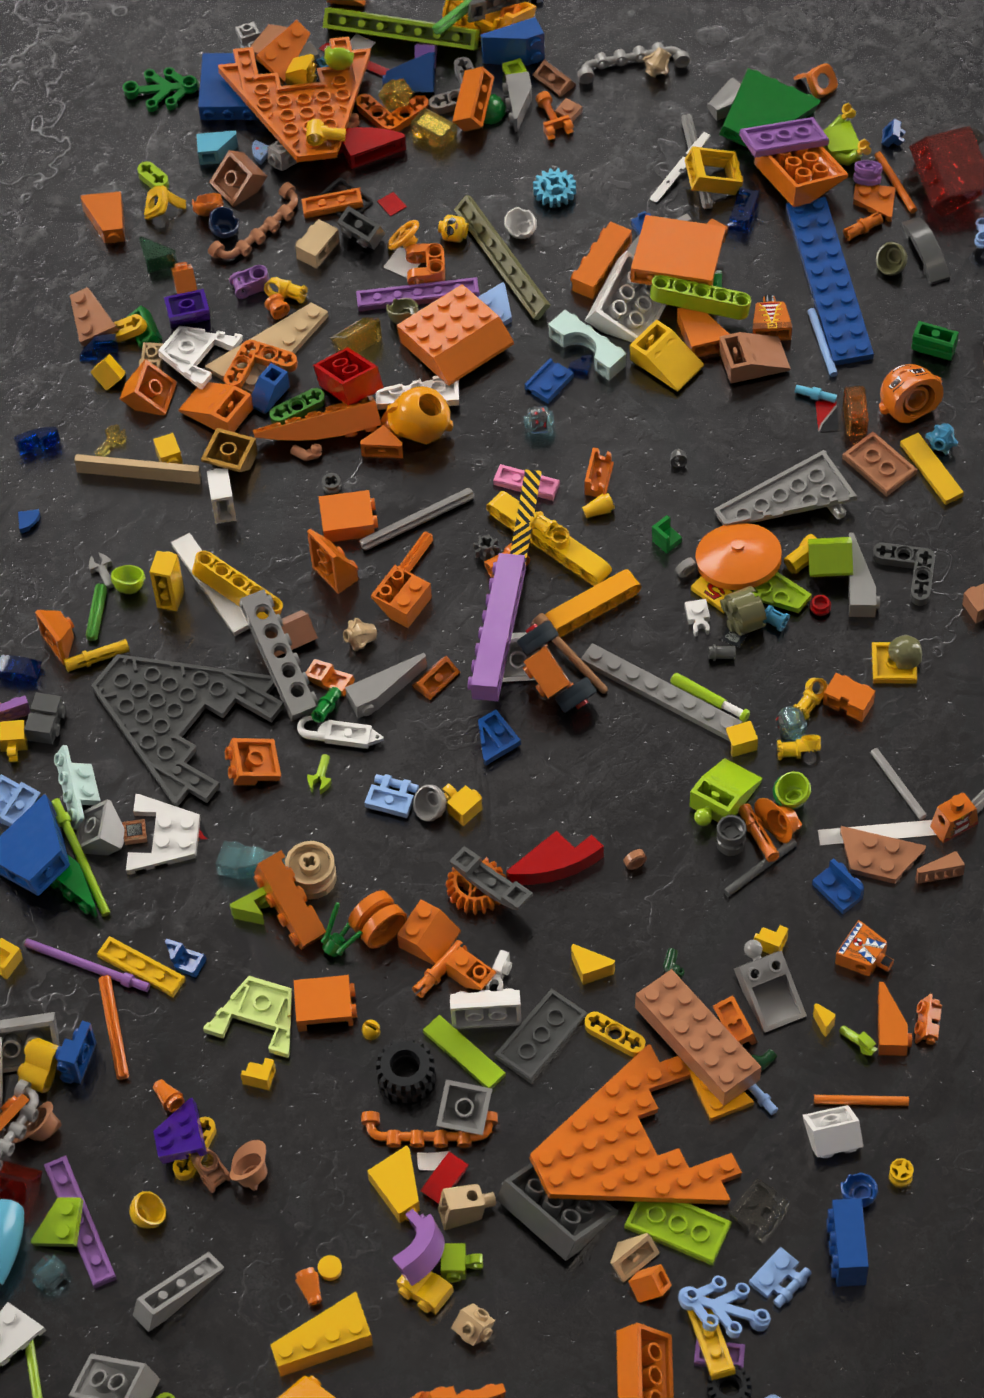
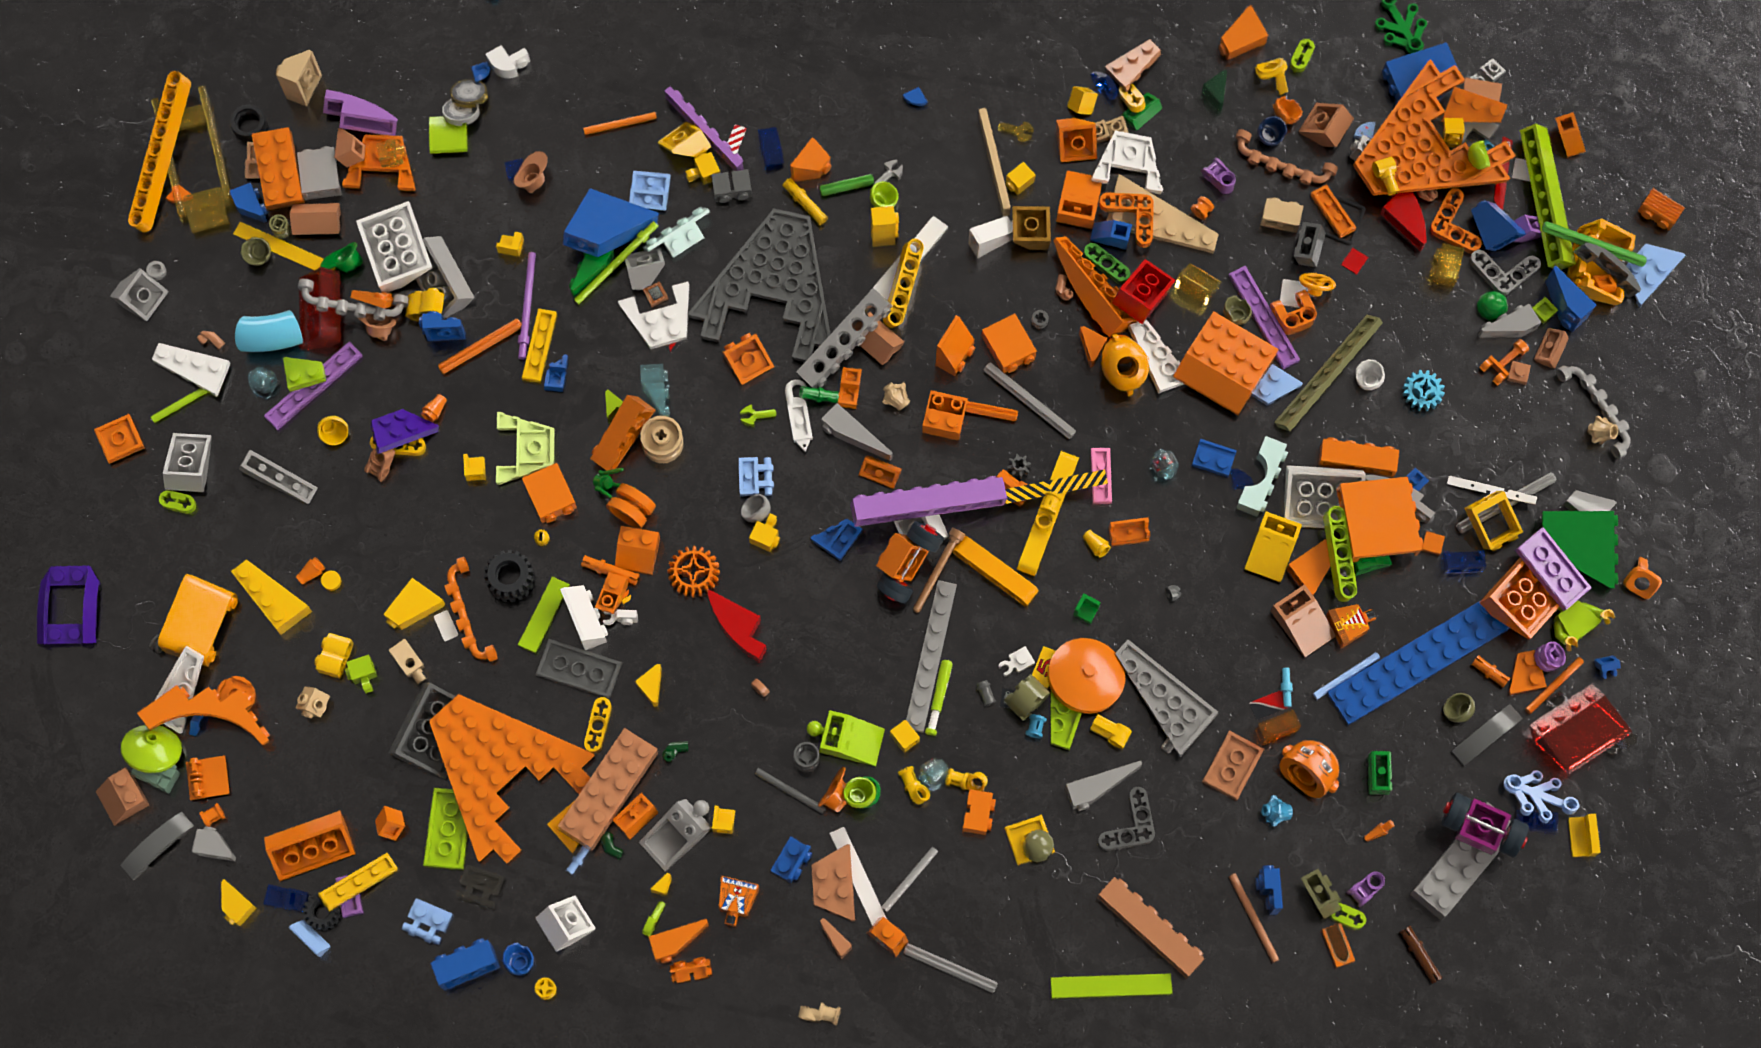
camera: 65 degrees right, 15 degrees up
clear blue slope [13,427,61,455] -> none
dark purple slope [164,289,210,328] -> none
orange slope [171,262,197,294] -> none
medium azure slope [197,131,238,165] -> none
nougat piece [230,1140,267,1191] -> none
yellow connector [264,277,308,303] -> none
clear yellow brick [378,78,413,111] -> none
medium lavender arch [392,1209,445,1286] -> none
red slope [421,1152,469,1203] -> none
light grey slope [436,1080,492,1136] -> none
yellow head [438,215,469,243] -> none
dark grey slope [449,846,533,910] -> none
orange brick [452,67,494,131] -> none
tan slope [610,1233,660,1282] -> none
light grey tile [675,557,697,578] -> none
light blue plant [678,1276,771,1338] -> none
orange pin [738,803,780,862] -> none
lime slope [808,537,853,577] -> none
red plate [810,595,831,616] -> none
orange bar [814,1095,909,1106] -> none
yellow tile [900,432,964,505] -> none

